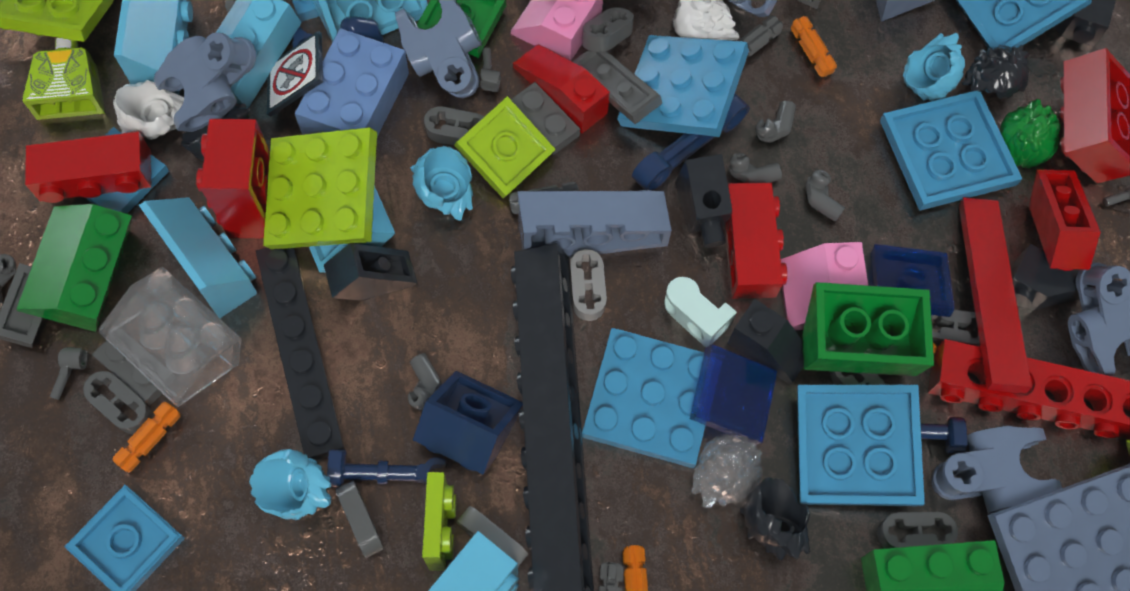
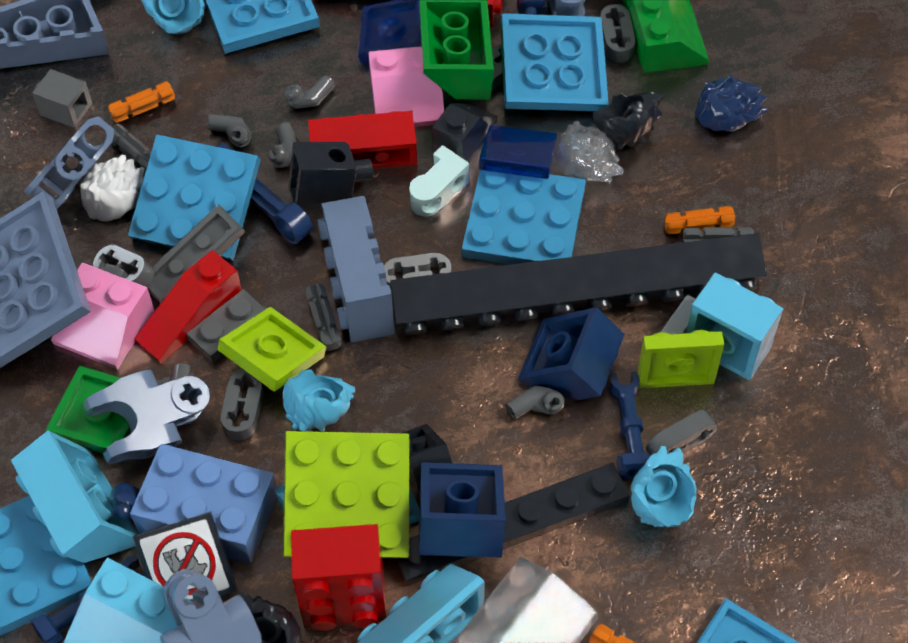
camera: 90 degrees left, 10 degrees down
none -> dark blue slope [419,462,506,558]

